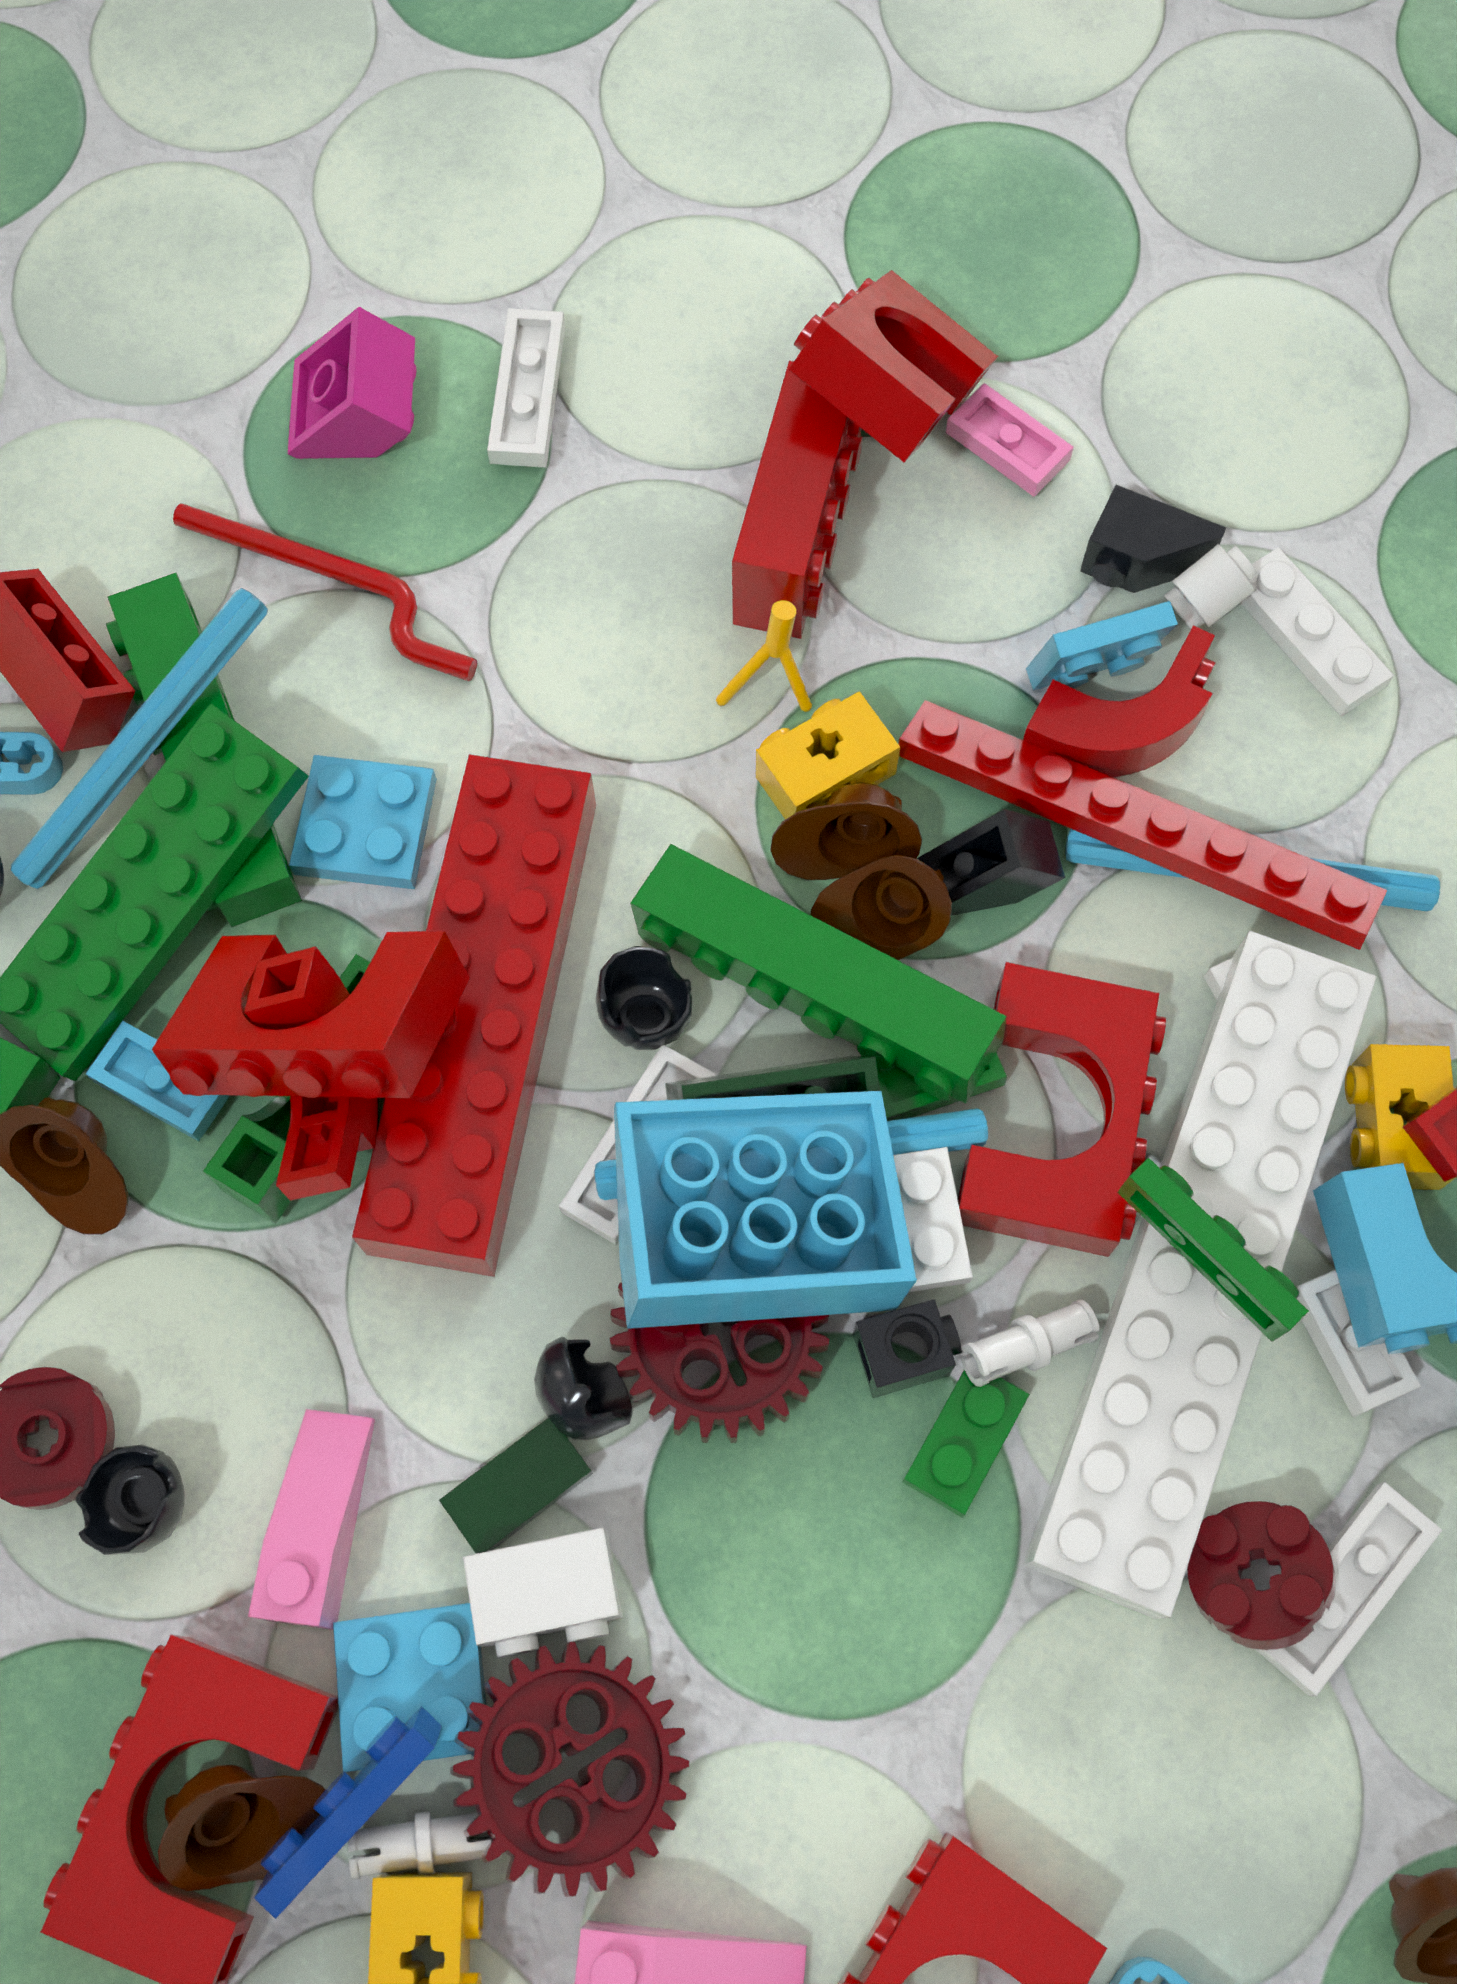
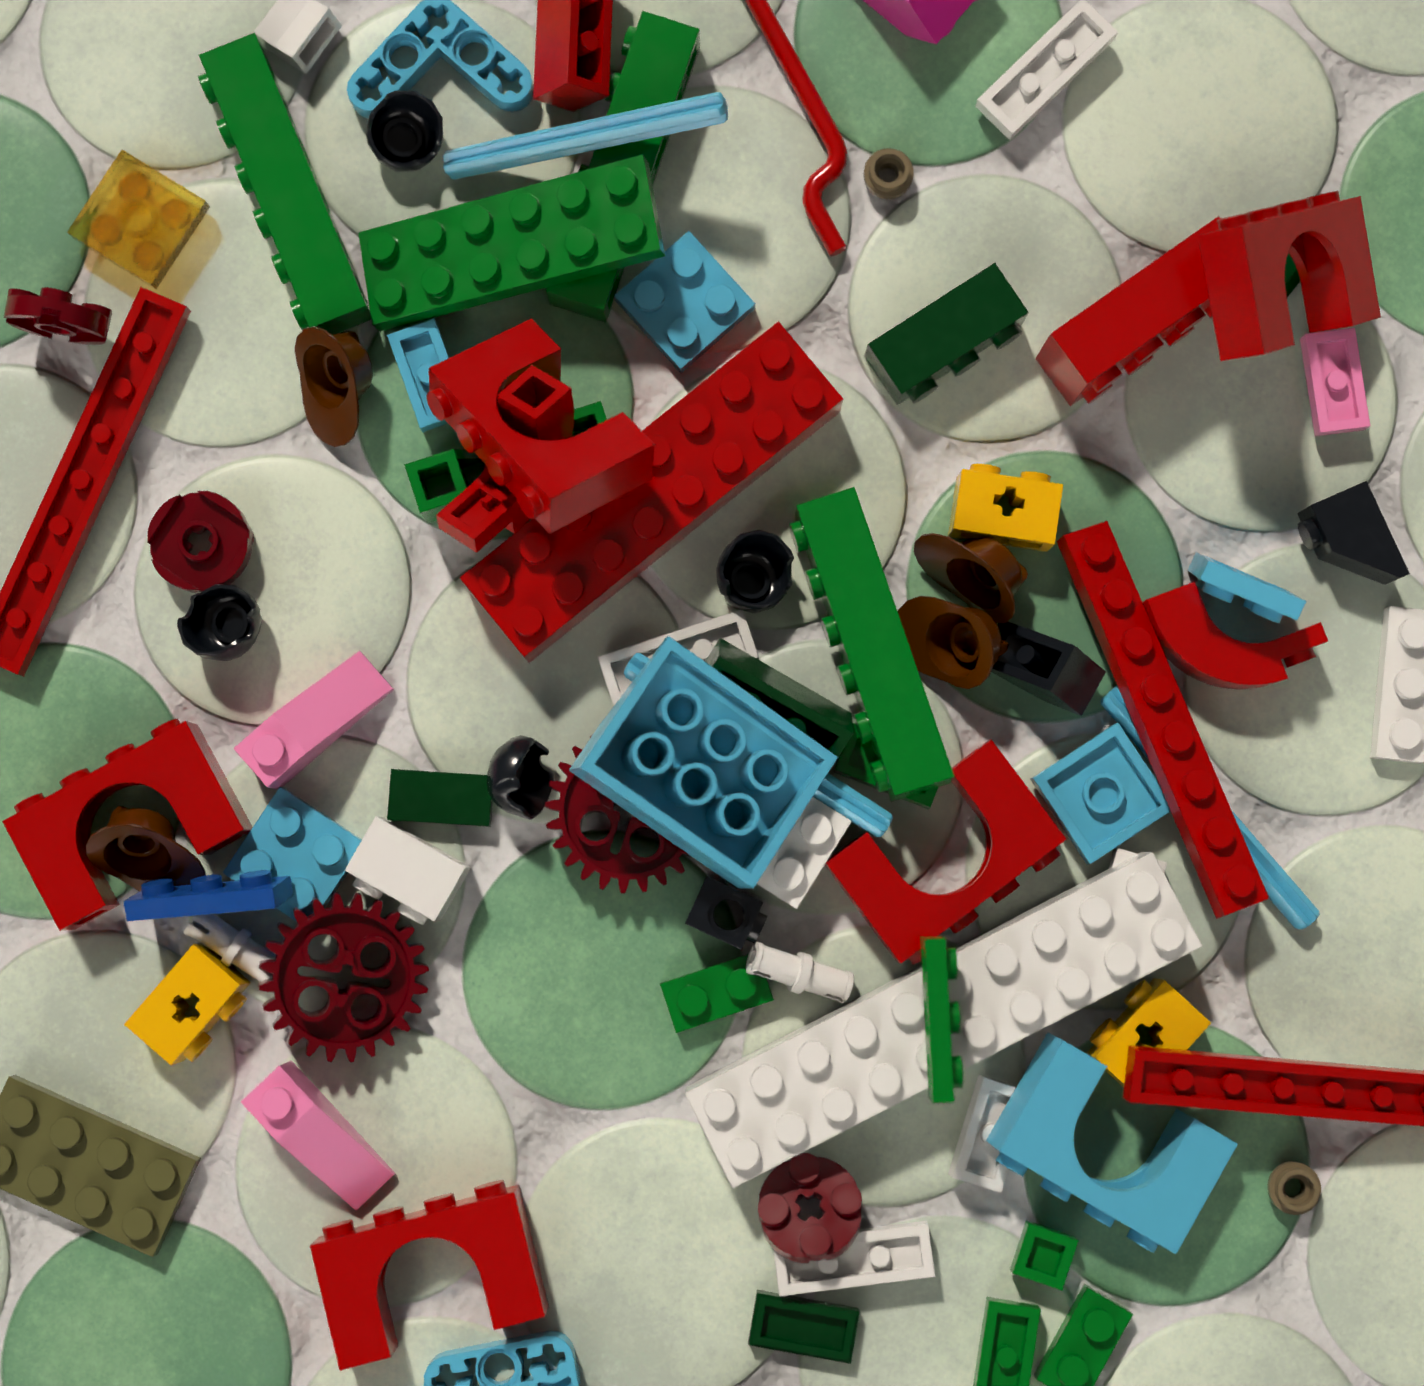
camera: 40 degrees right, 15 degrees up
yellow plant [716,600,812,712] -> none
white brick [1164,544,1258,630] -> none
none -> dark green tile [748,1290,860,1364]
none -> dark tan plate [863,148,914,199]
none -> dark green brick [864,263,1029,405]
none -> medium azure plate [1030,722,1170,865]

